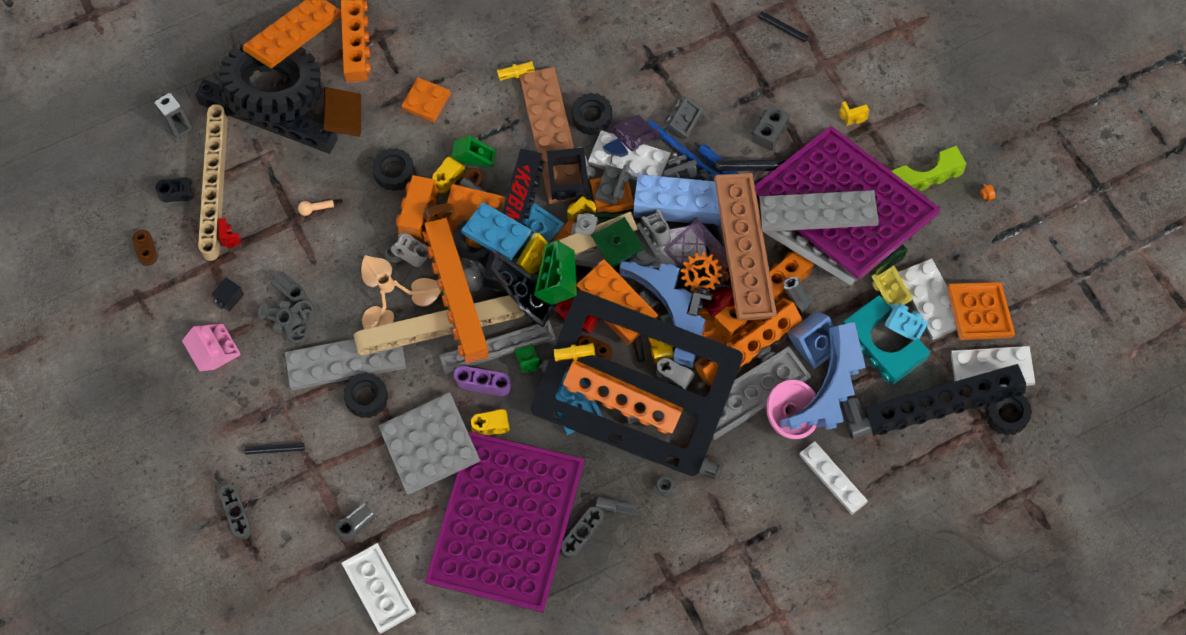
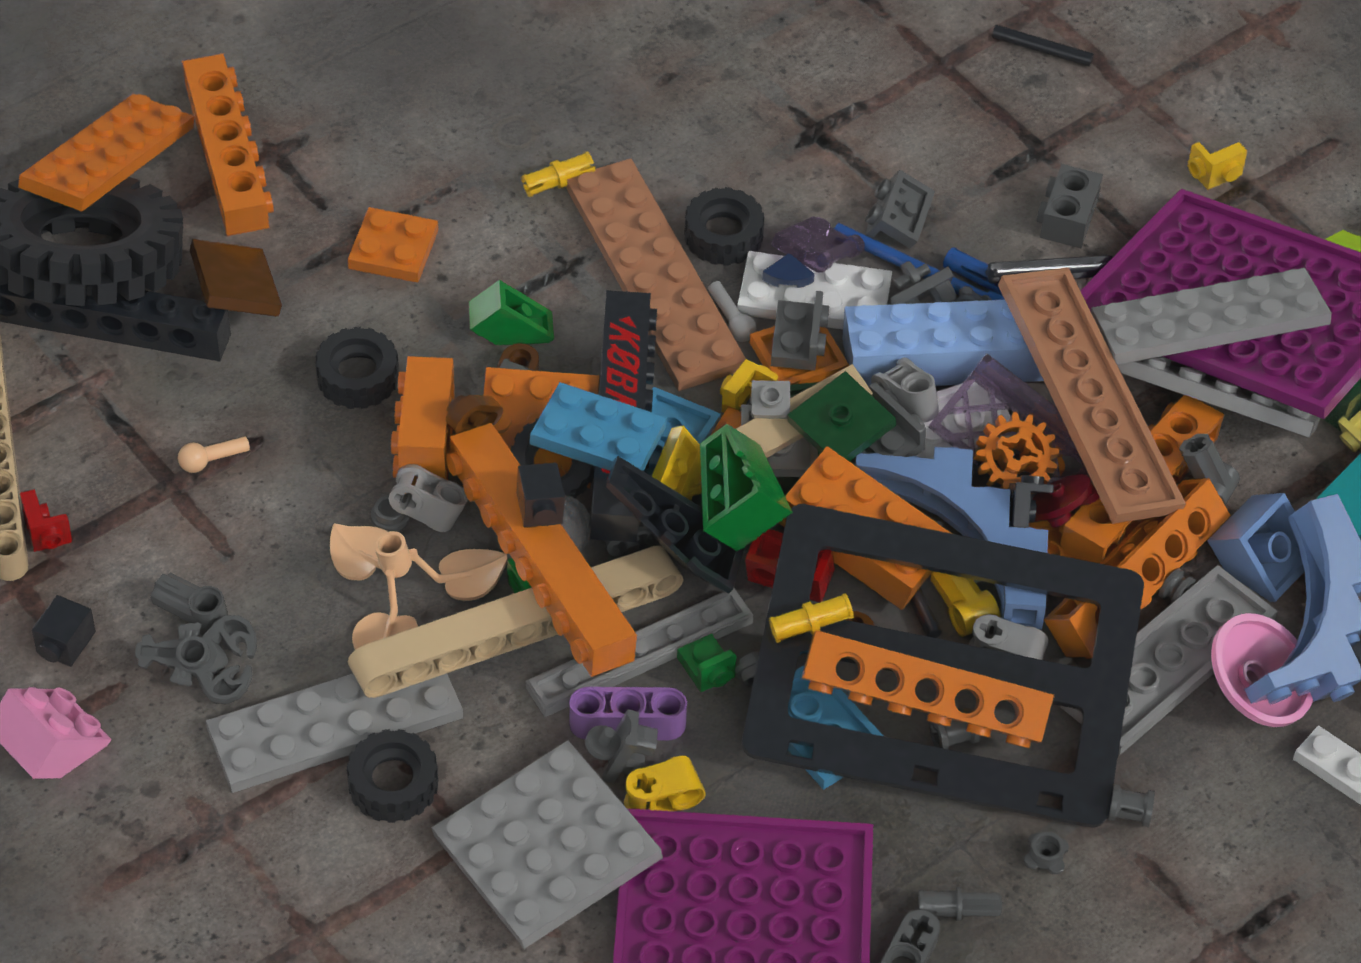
camera: 15 degrees left, 15 degrees down
black bar [245,443,305,455] -> none
yellow piece [432,157,465,194] -> none
black window [547,147,589,201] -> none
none -> black brick [516,462,565,527]
none -> dark grey hips [585,709,658,784]

